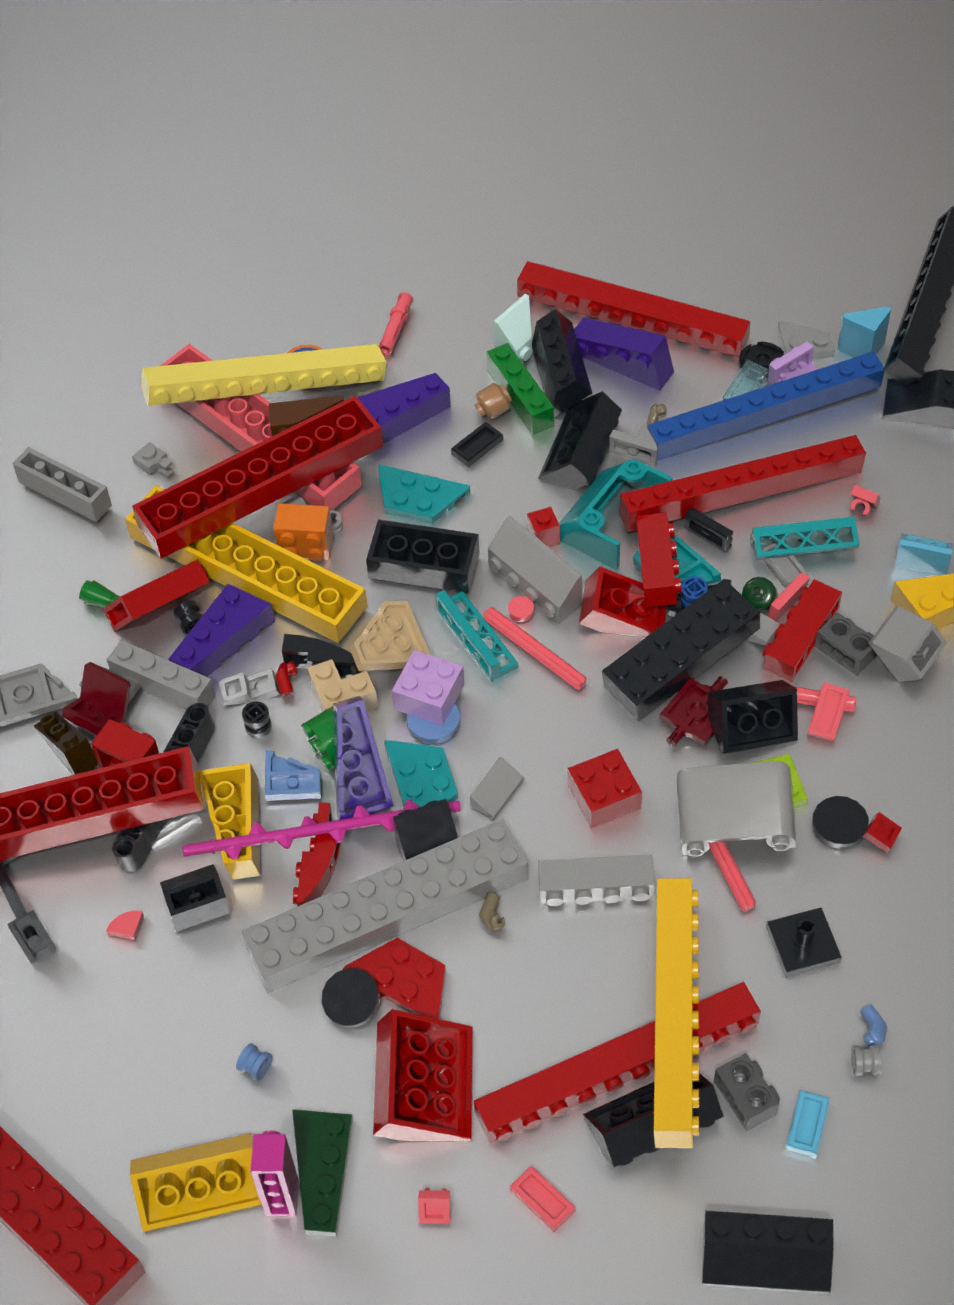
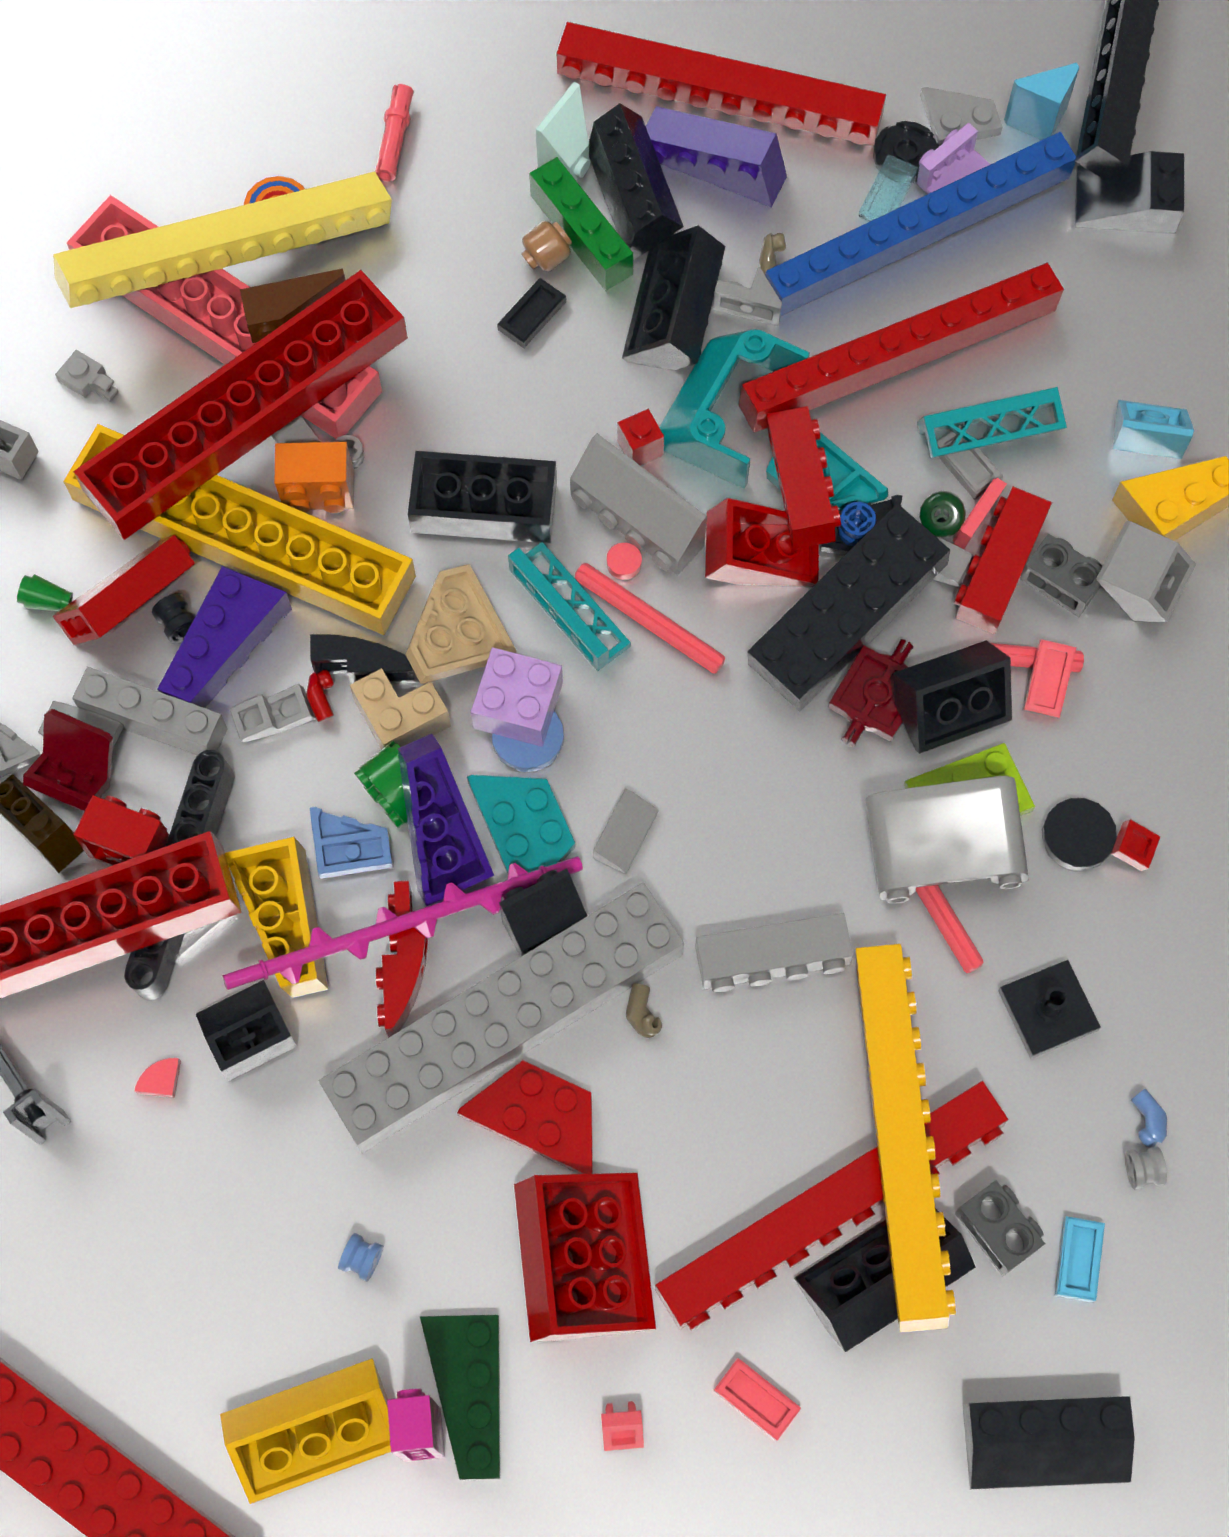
camera: 10 degrees left, 15 degrees up
black wheel [242,701,272,738] -> none
black tile [321,968,380,1028] -> none
dark purple wedge [357,373,451,444] -> none
teal wing [378,464,470,524] -> none
red brick [568,748,642,829] -> none
black tile [685,507,733,553] -> none
coral tile [850,485,881,517] -> none

